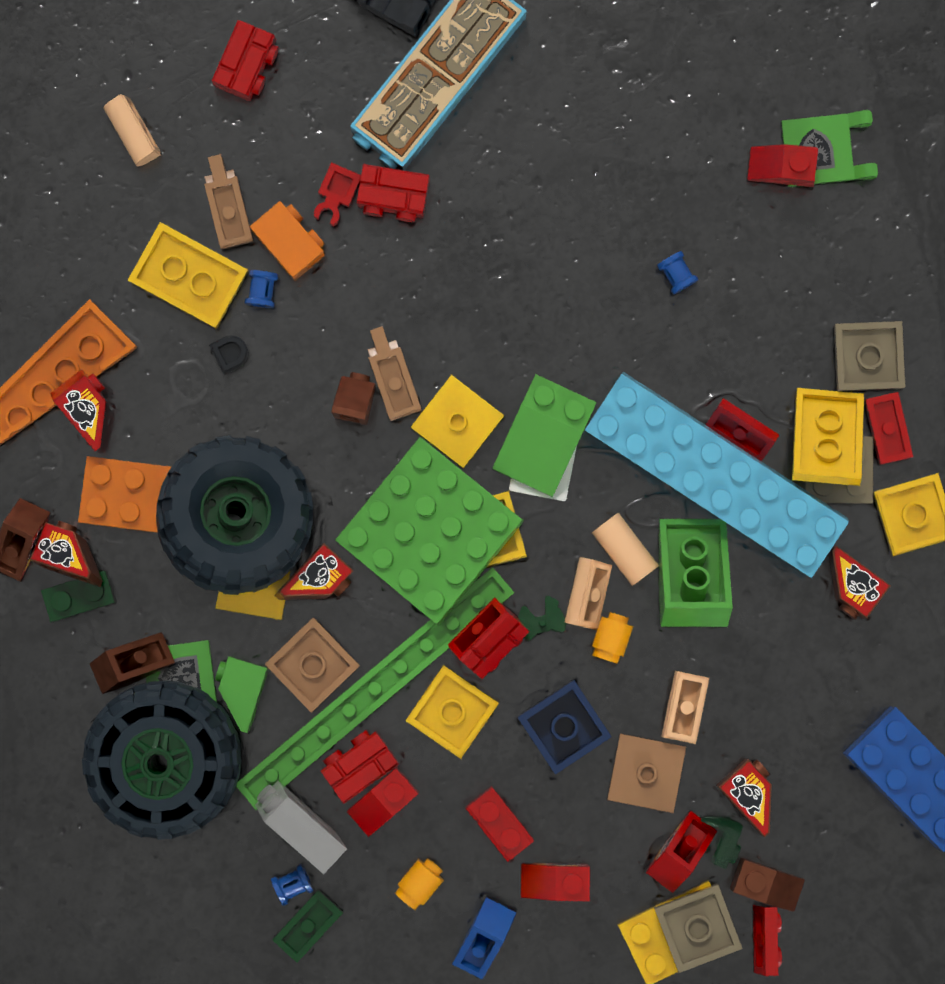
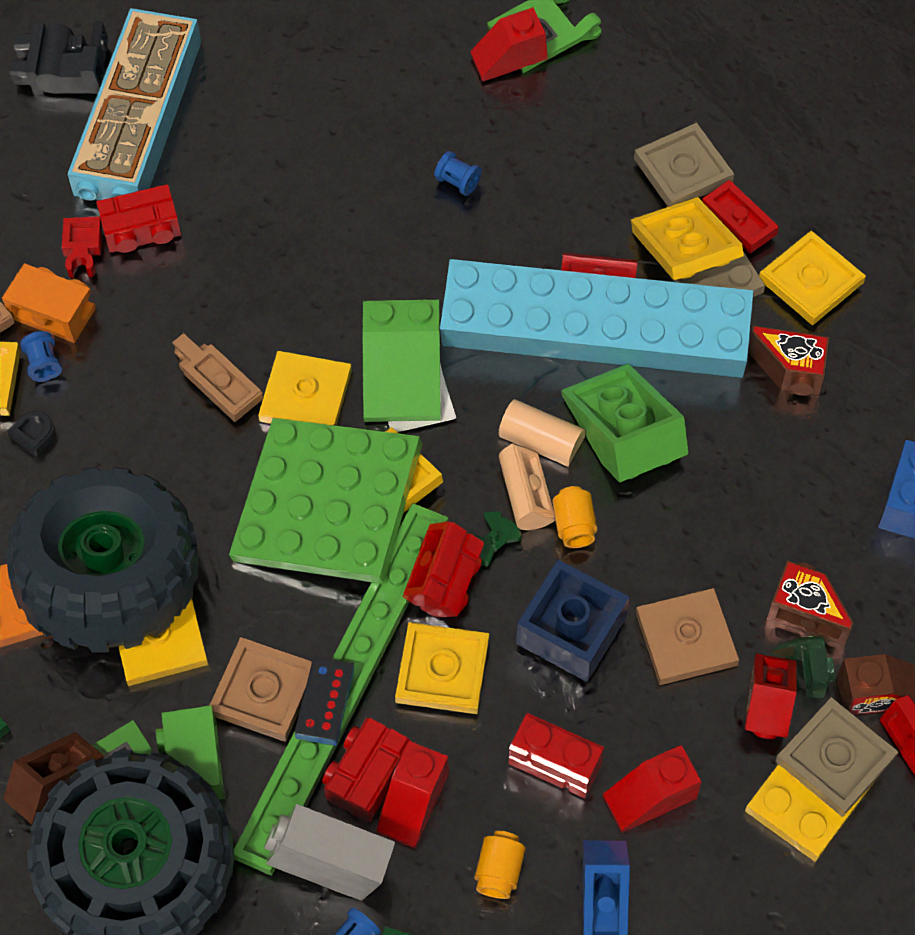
camera: 25 degrees left, 25 degrees down
slope [274,543,353,600] -> none
copper slope [331,372,376,425] -> none
light nougat brick [661,671,709,744] -> none
none -> black tile [295,657,355,746]

